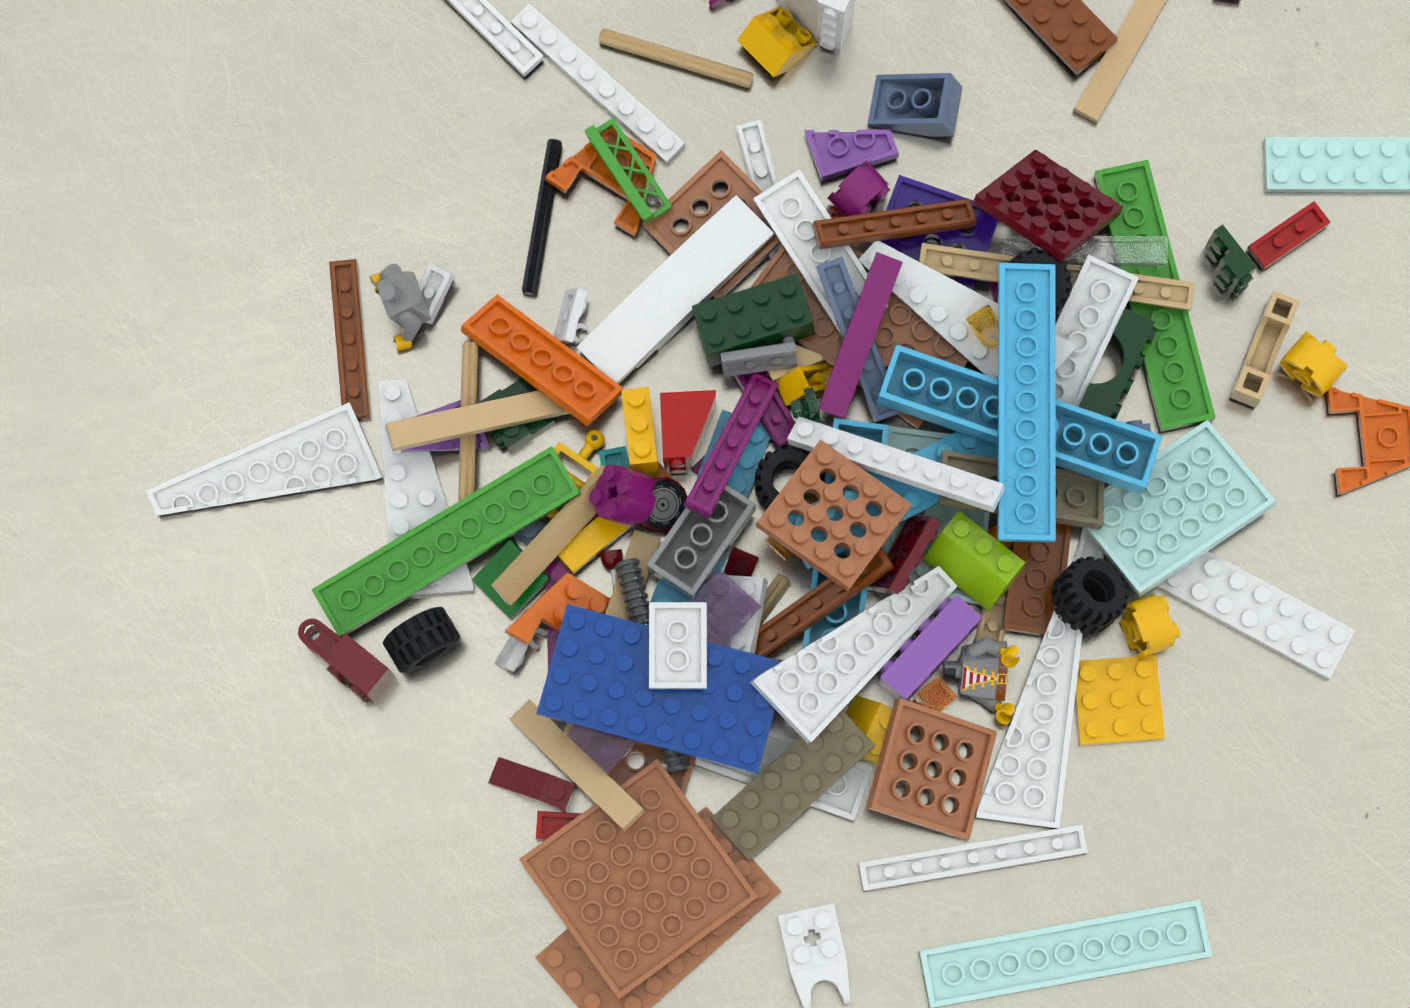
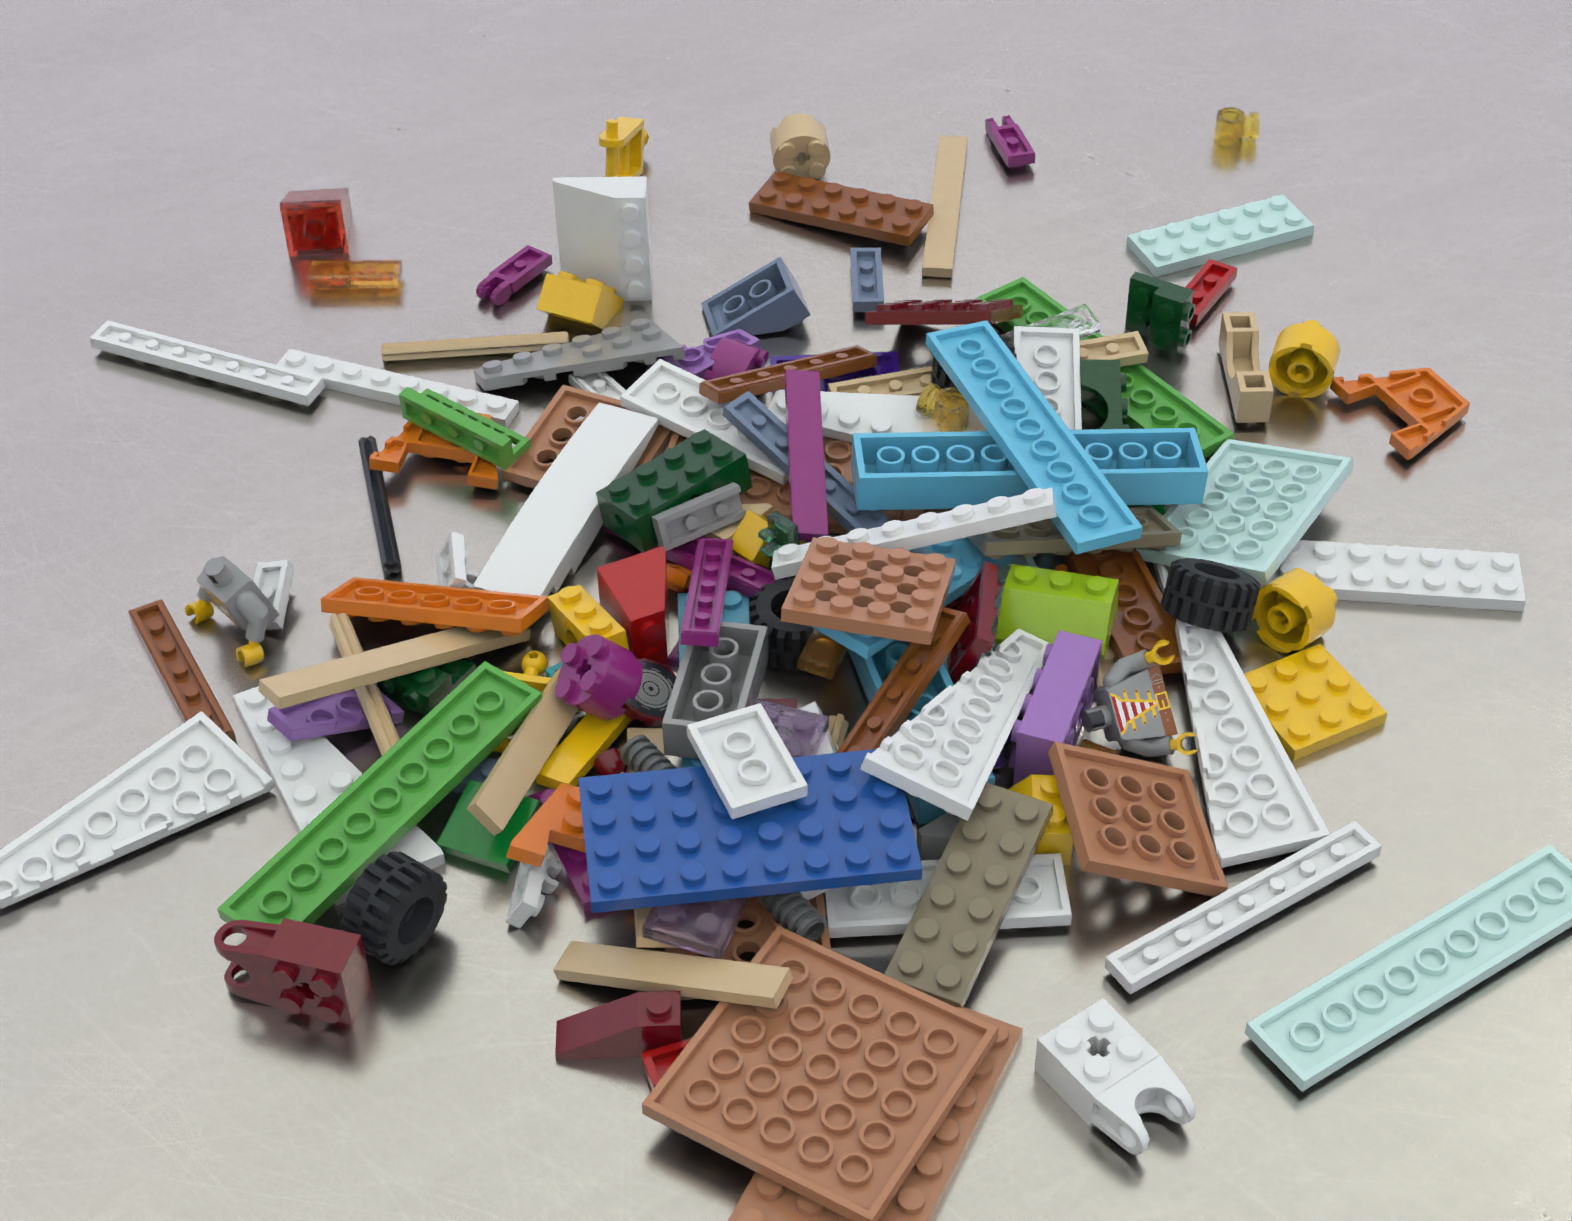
camera: 25 degrees left, 35 degrees down
none -> light grey wing [473,318,686,391]
none -> orange plate [667,563,692,593]
none -> sand blue plate [850,247,884,313]

